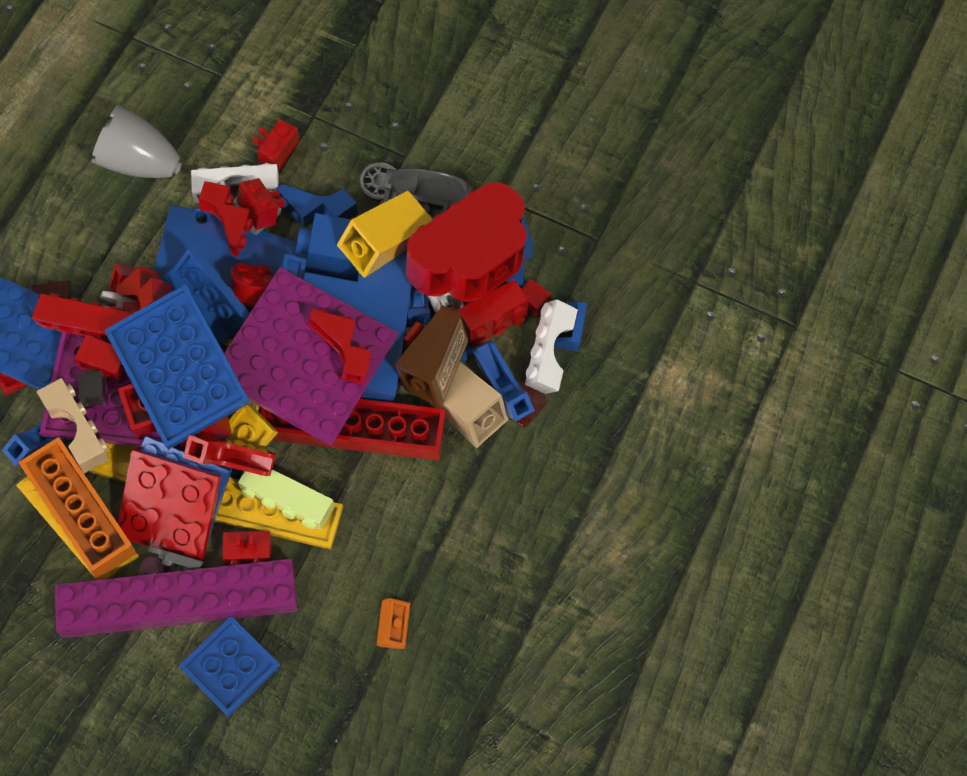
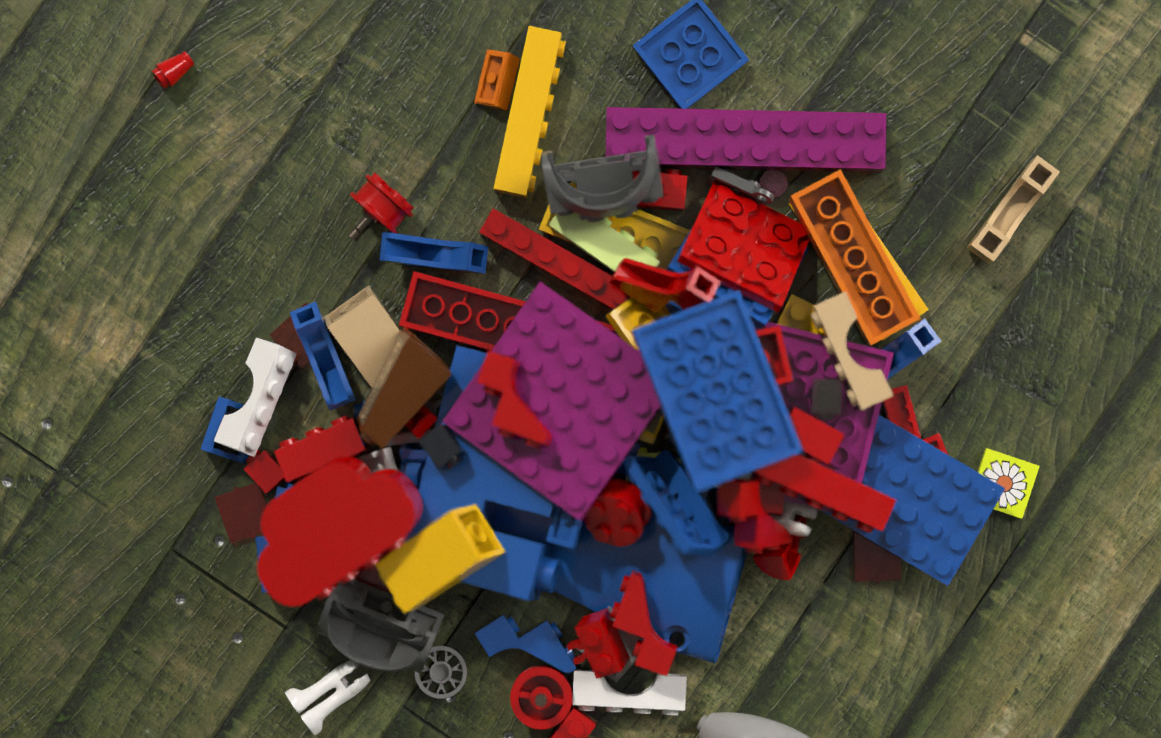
camera: 165 degrees left, 20 degrees up
none -> red cone [151,51,194,89]
none -> clear red piece [214,483,267,543]
none -> white piece [285,660,370,736]
none -> red wheel [348,172,414,242]
none -> blue arch [380,232,489,274]
none -> black brick [419,424,467,470]
none -> red brick [479,208,631,311]
none -> yellow brick [493,26,566,198]
none -> red wheel [510,665,572,729]
none -> dark grey piece [542,135,663,222]
none -> red plate [882,385,921,439]

